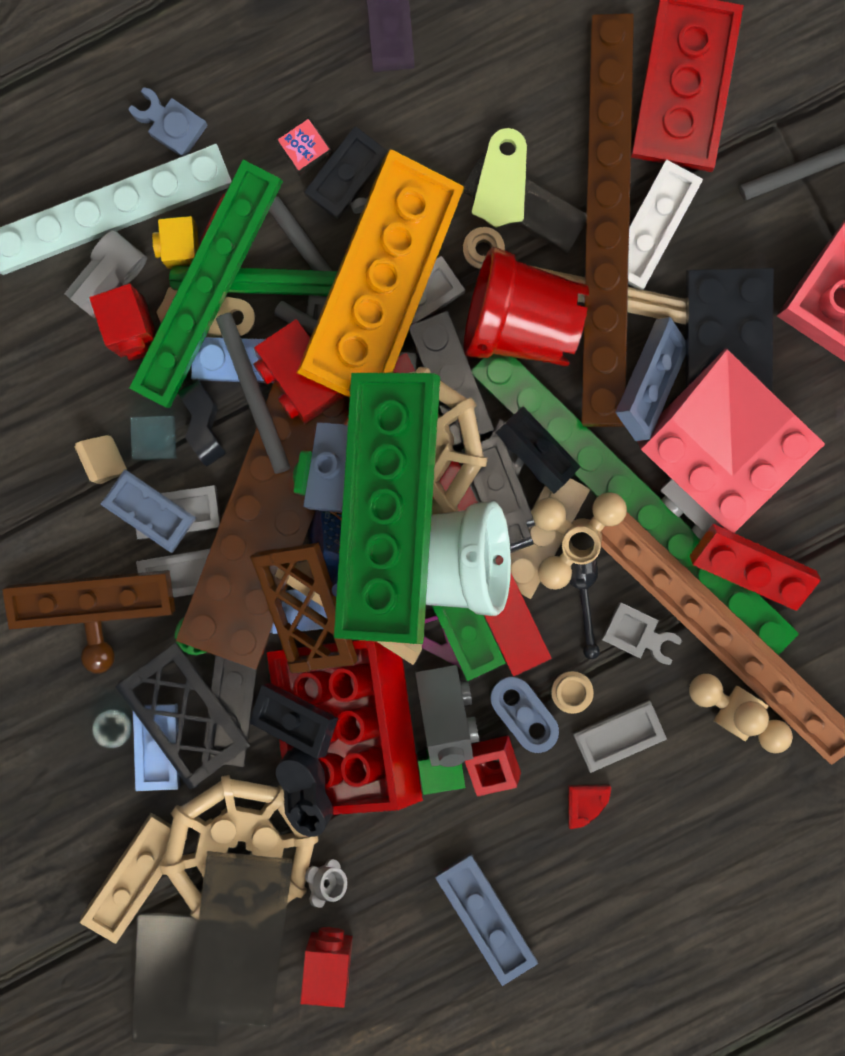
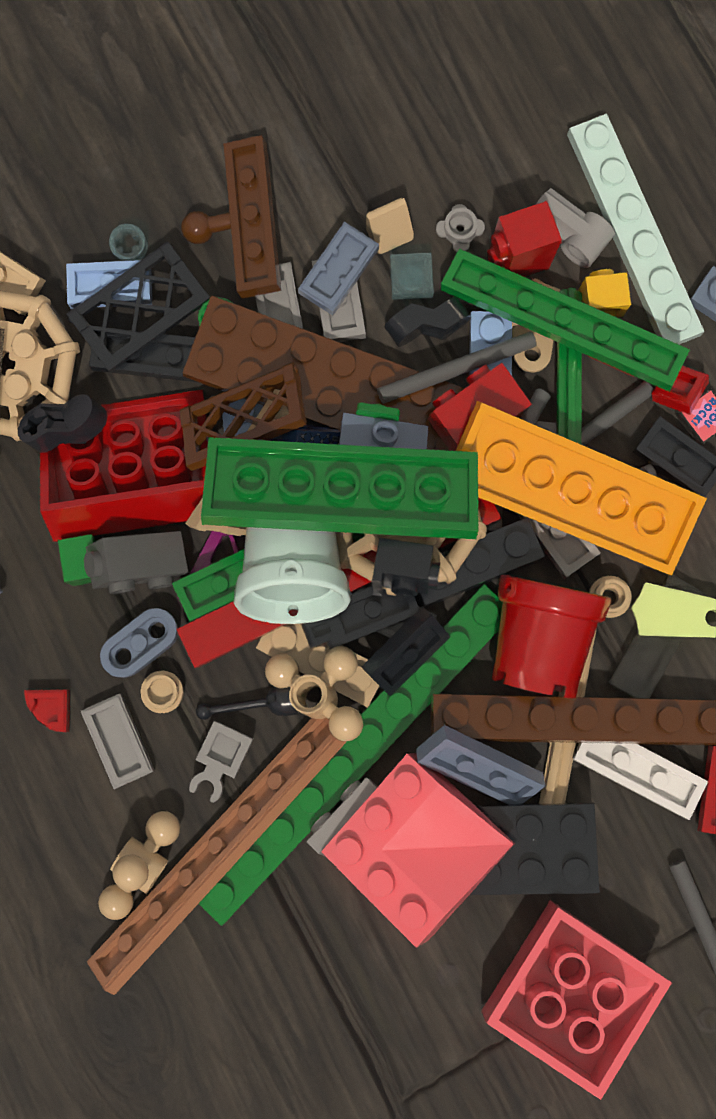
camera: 85 degrees right, 5 degrees down
black plate [250,683,338,759] -> none
red plate [465,735,521,796] -> none
red plate [690,524,821,611] -> none
none -> black brick [372,538,441,597]
none -> light grey plate [436,204,485,252]
none -> red tile [652,365,709,415]

